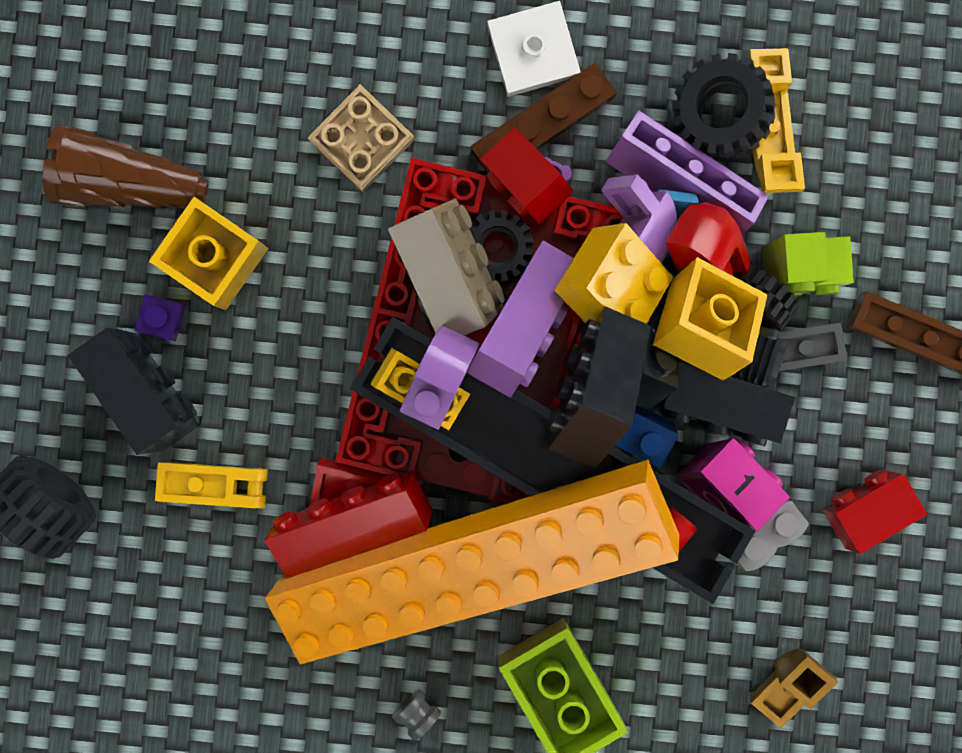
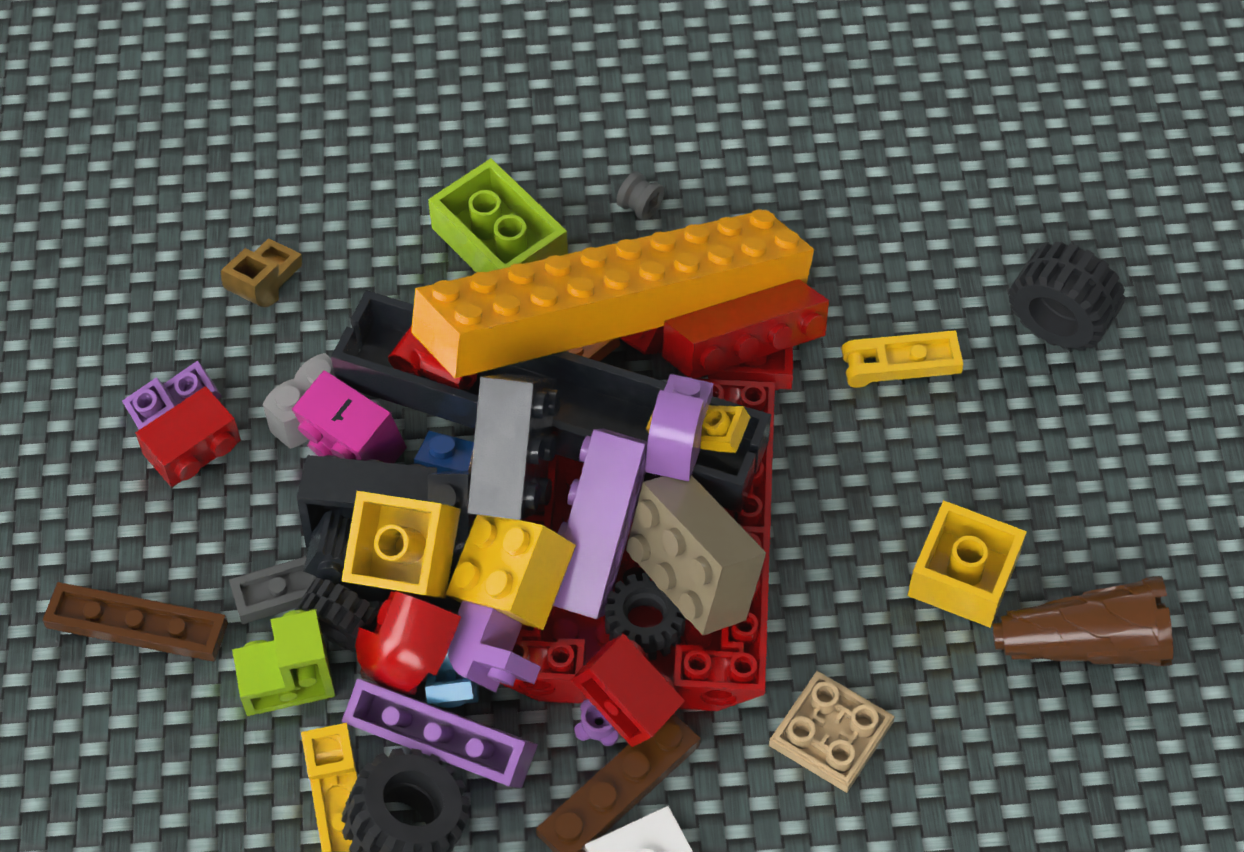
camera: 175 degrees right, 30 degrees down
black brick [67,327,200,455] -> none
dark purple plate [135,294,186,341] -> none
none -> medium lavender slope [122,361,222,430]

